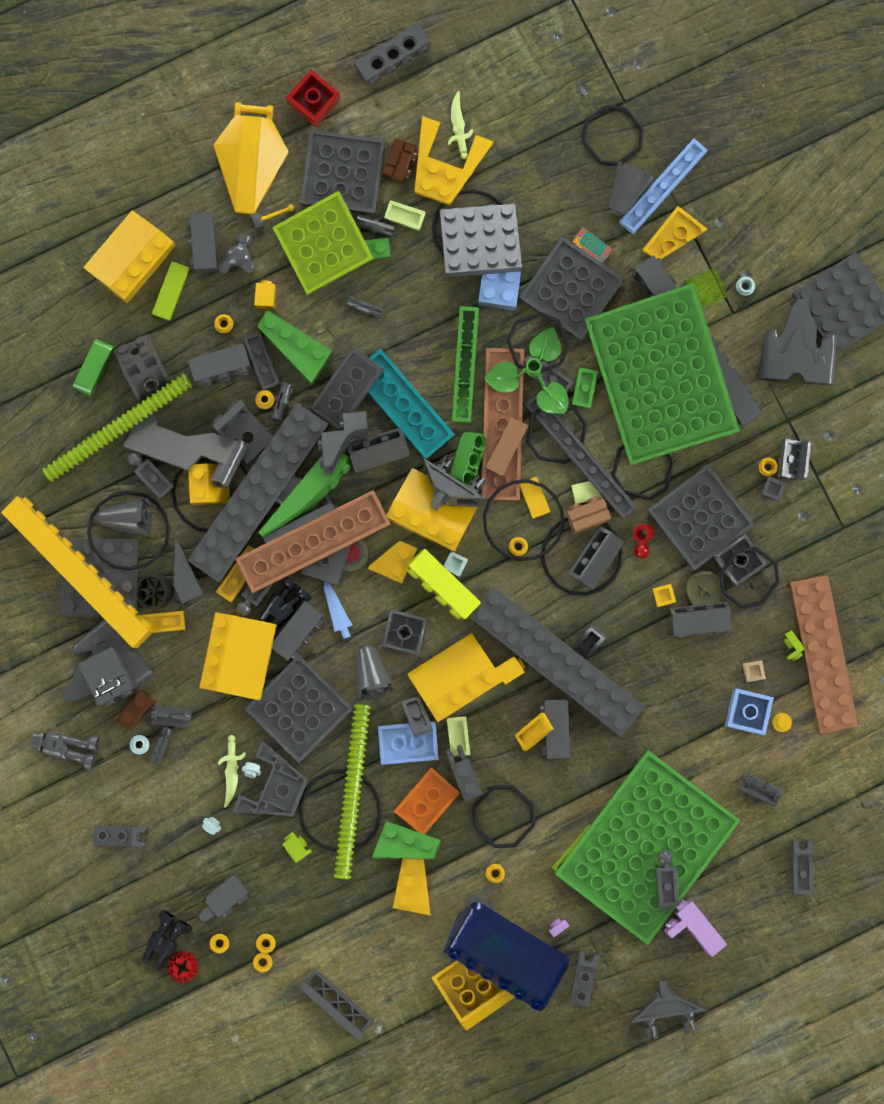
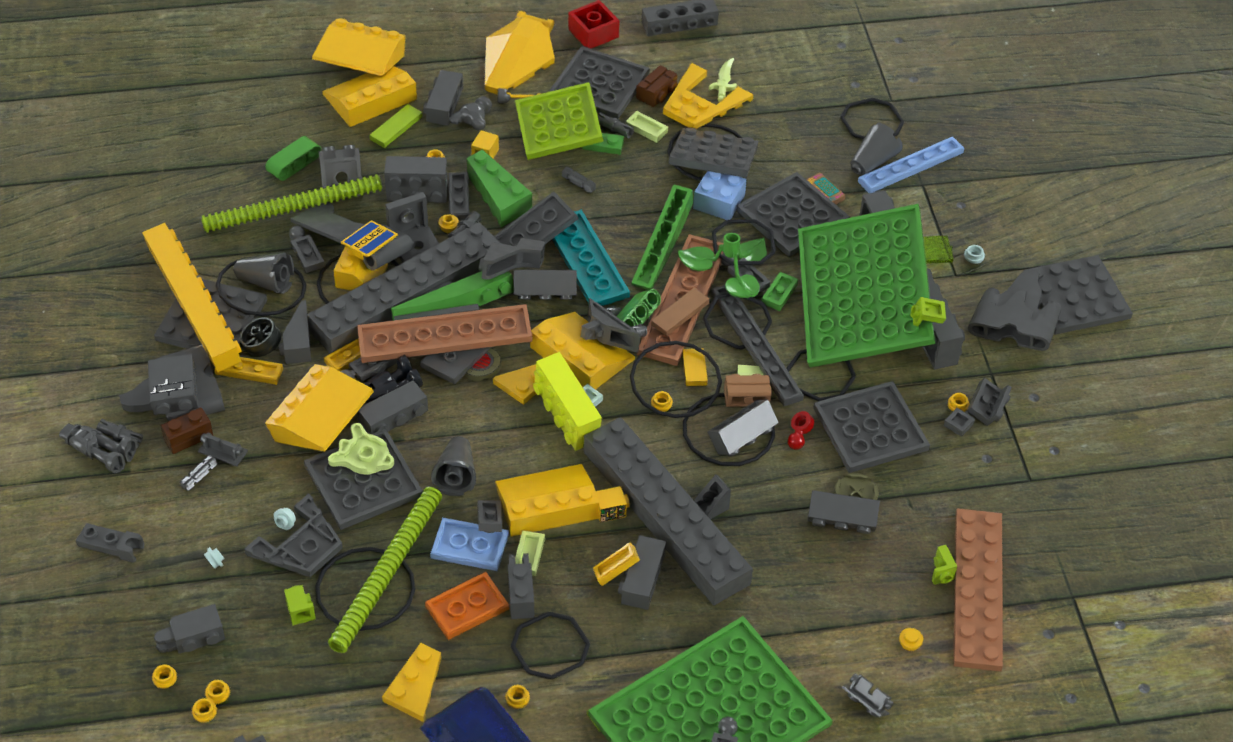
camera: 20 degrees right, 35 degrees down
light aqua plate [130,735,149,754] -> none
black piece [142,910,193,970] -> none
red gear [167,951,198,983] -> none
yellowish green piece [218,735,246,808] -> none
light blue bar [323,582,353,639] -> none
bright green wing [372,821,441,860] -> none
dark grey brick [382,610,428,656] -> none
yellow wing [642,206,707,260] -> none
yellow plate [652,584,676,608] -> none
dark grey brick [714,534,767,587] -> none
black piece [719,547,779,609] -> none
light blue brick [725,688,774,736] -> none
tan tile [743,660,766,682] -> none
none -> dark grey pin [96,419,143,447]
none -> yellow slope [312,18,406,76]
none -> yellowish green tile [328,423,394,475]
none -> piece [341,220,398,260]
none -> lime bracket [910,297,946,326]

